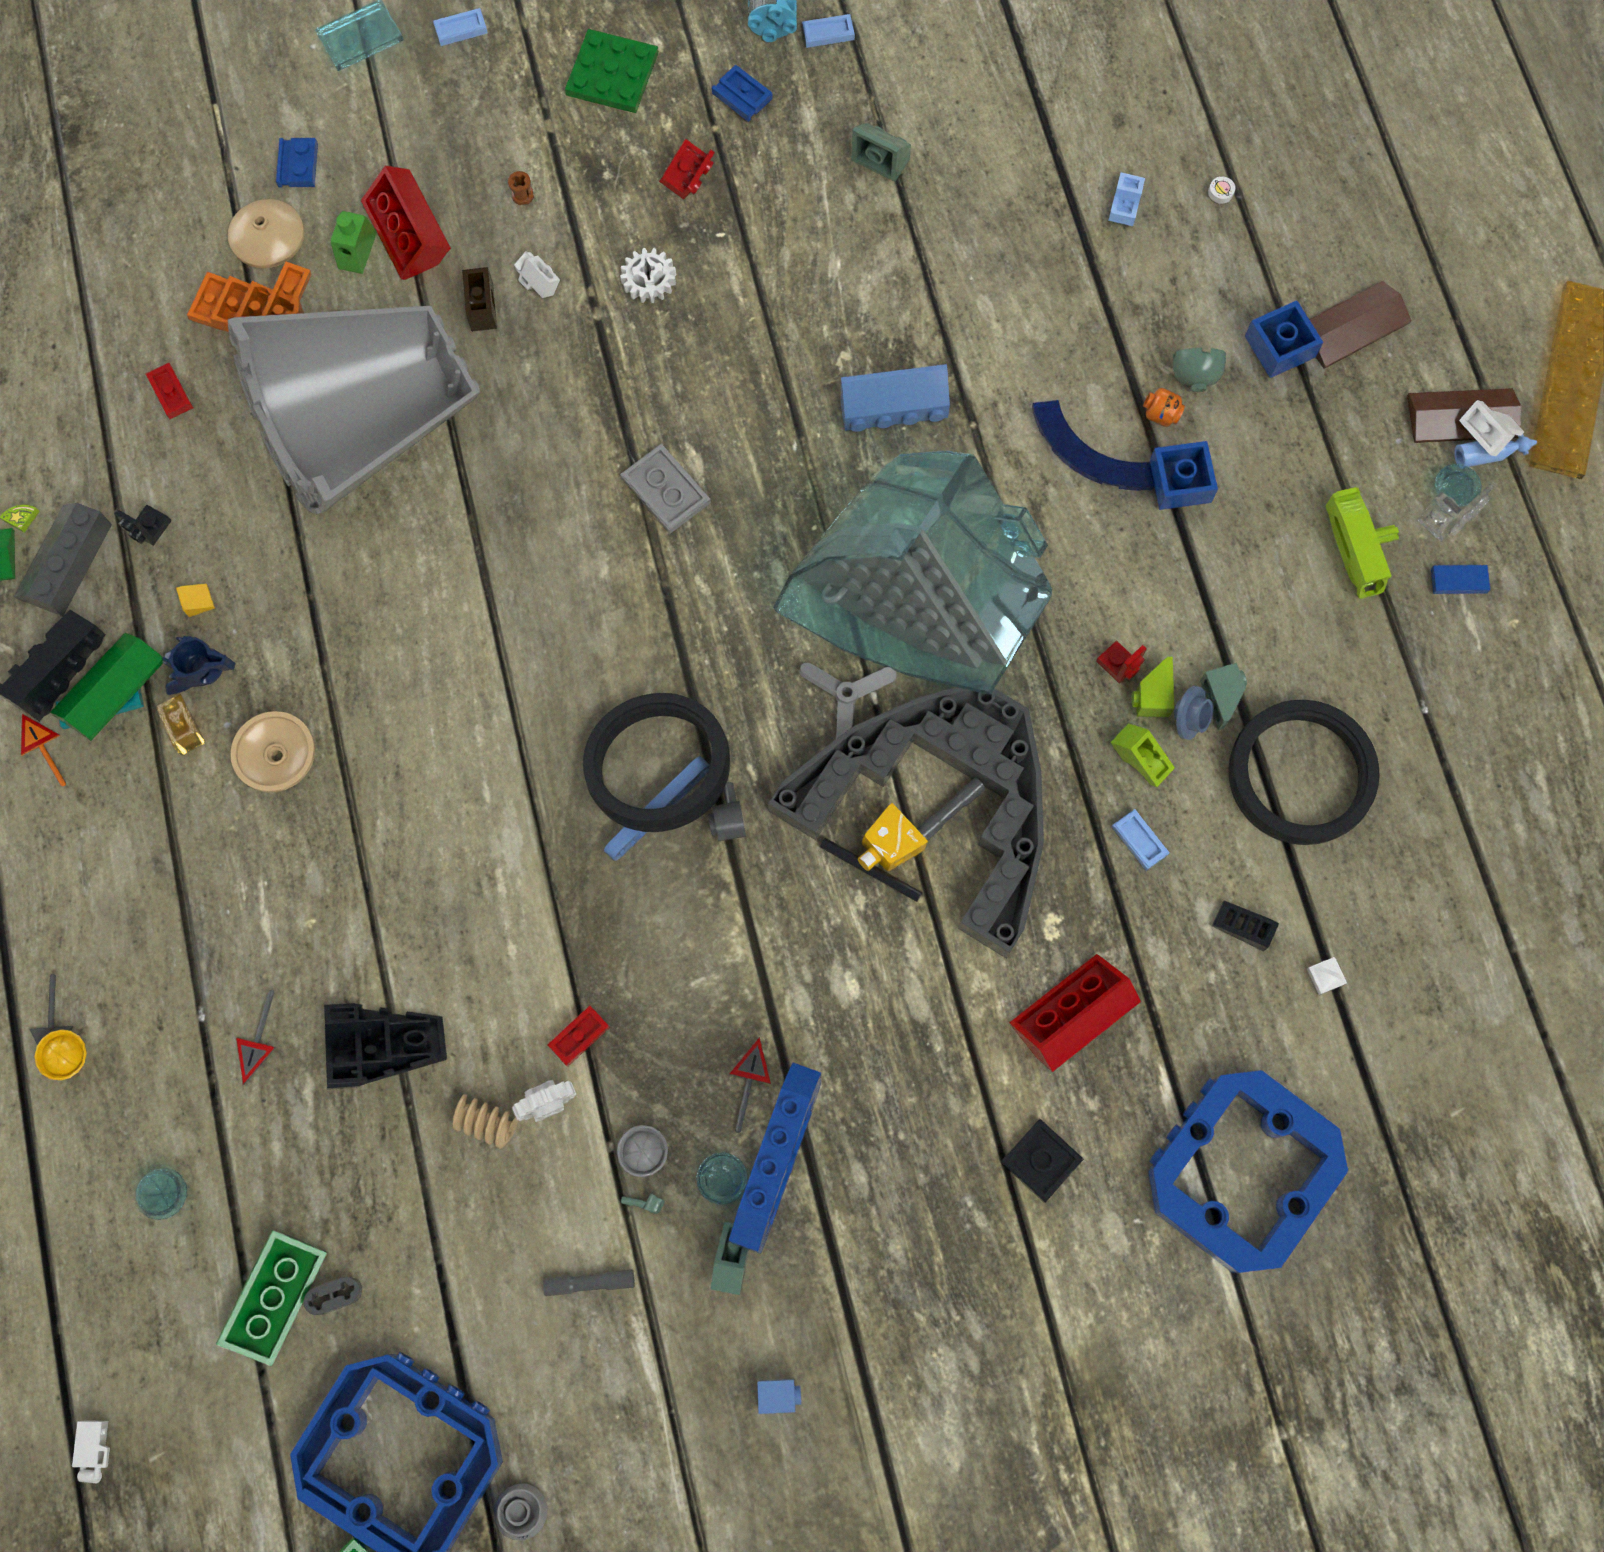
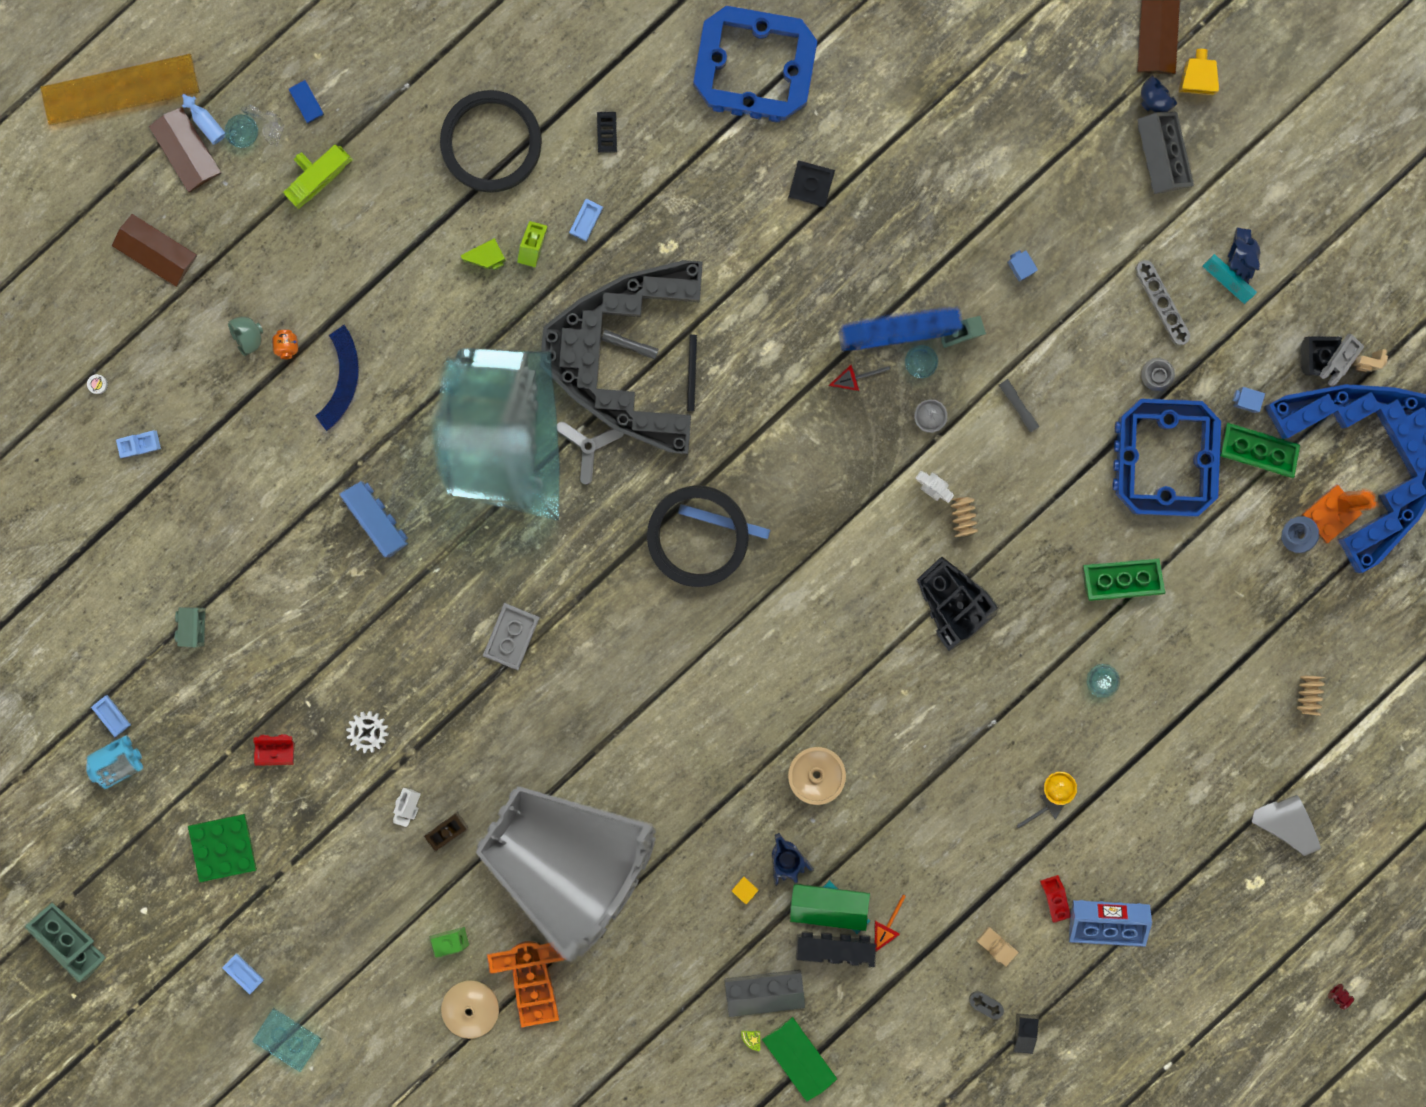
camera: 120 degrees left, 15 degrees up
white piece [72,1420,110,1483] -> none
black bracket [114,505,172,546] -> none
red plate [146,363,193,419] -> none
clear yellow slope [156,694,205,755] -> none
piece [236,990,276,1085] -> none
blue plate [276,138,318,187] -> none
dark grey beam [304,1277,362,1315] -> none
red slope [361,165,451,280] -> none
dark orange bush [508,171,534,205] -> none
red plate [547,1005,610,1067] -> none
sand green hand [621,1194,665,1214] -> none
dark grey piece [708,782,746,842] -> none
blue plate [711,65,773,122] -> none
yellow torso [858,803,928,871] -> none
red slope [1009,954,1141,1072] -> none
red bracket [1096,640,1147,684] -> none
blue brick [1149,441,1218,510] -> none
sand blue piece [1174,685,1213,740] -> none
sand green slope [1200,663,1247,730] -> none
blue brick [1245,300,1323,378] -> none
white tile [1307,957,1347,995] -> none
white piece [1459,400,1524,456] -> none

